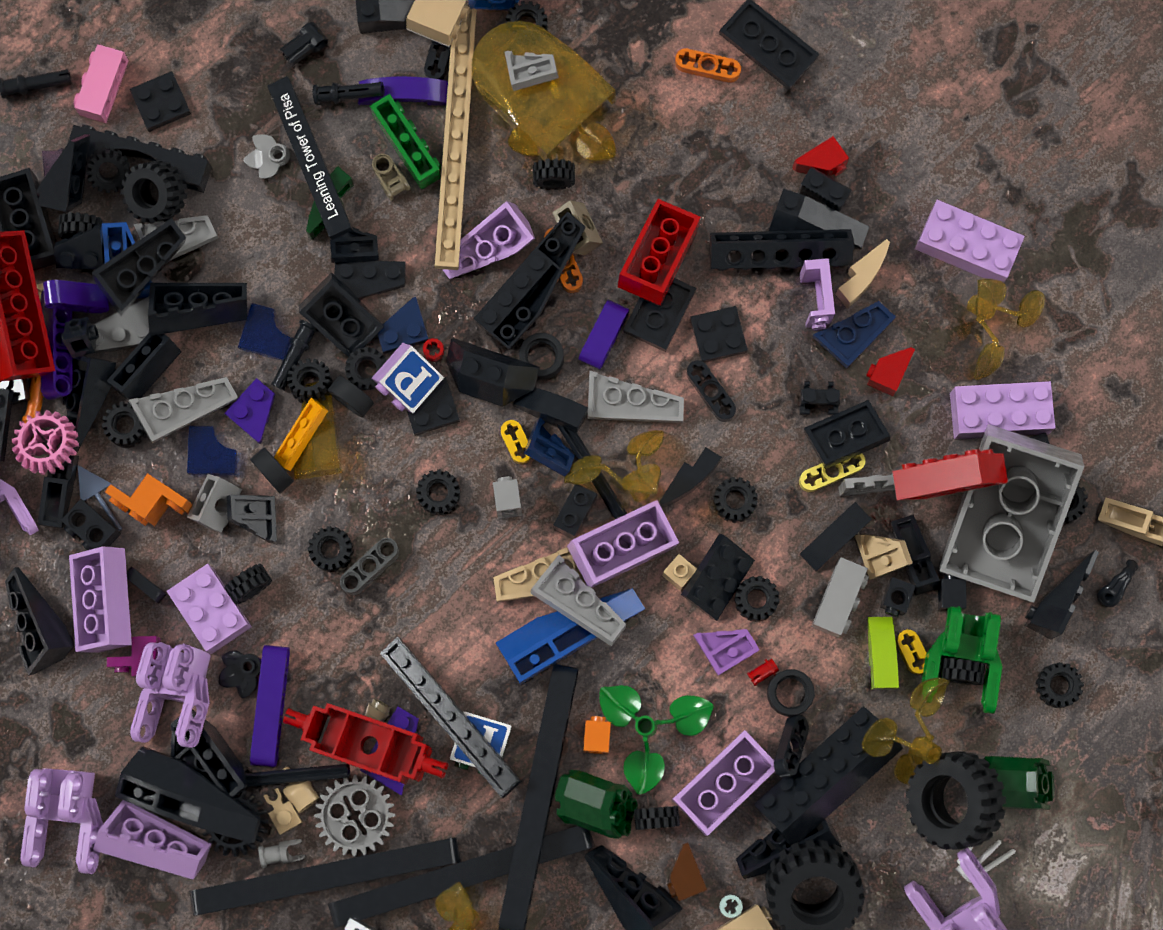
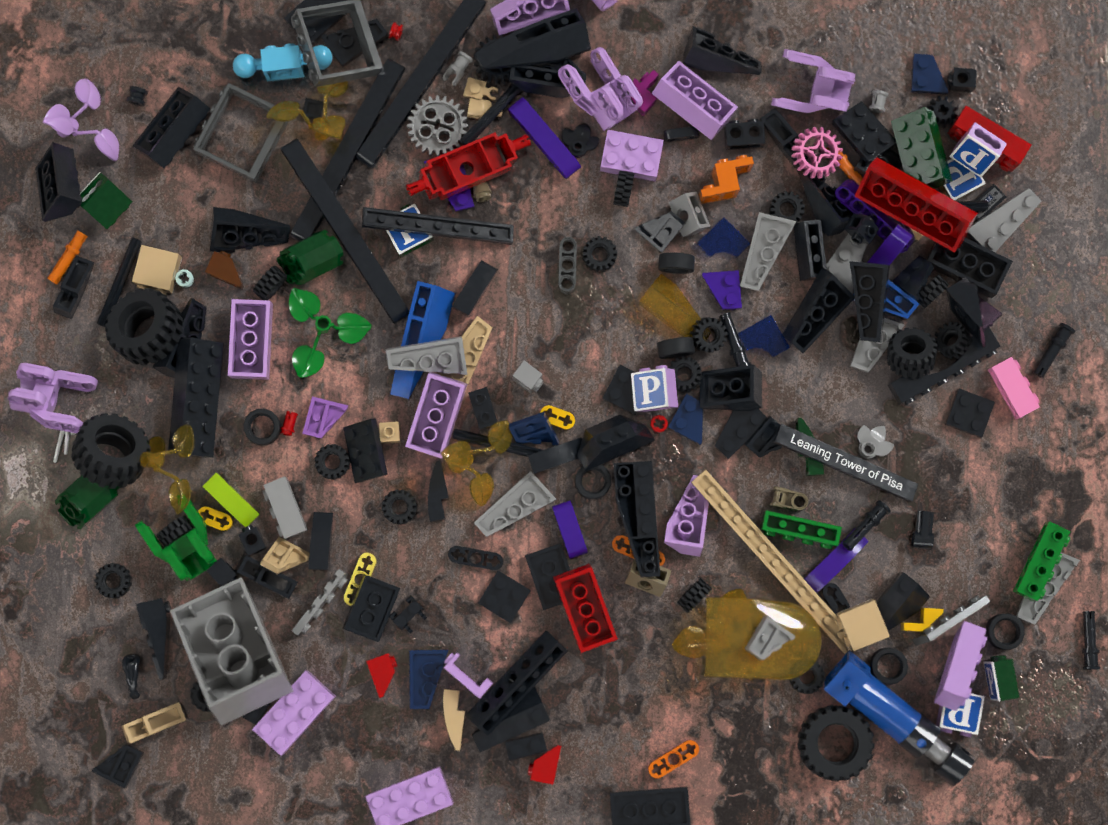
camera: 130 degrees right, 5 degrees up
sand blue piece [78,466,122,531] -> none
light orange tile [274,398,328,471] -> none
black tyre [416,469,461,515] -> none
orange brick [583,716,611,755] -> none
black beam [774,714,809,778] -> none
brick [892,449,1008,500] -> none
clear yellow plant [967,279,1045,380] -> none
none -> black slope [452,260,498,318]

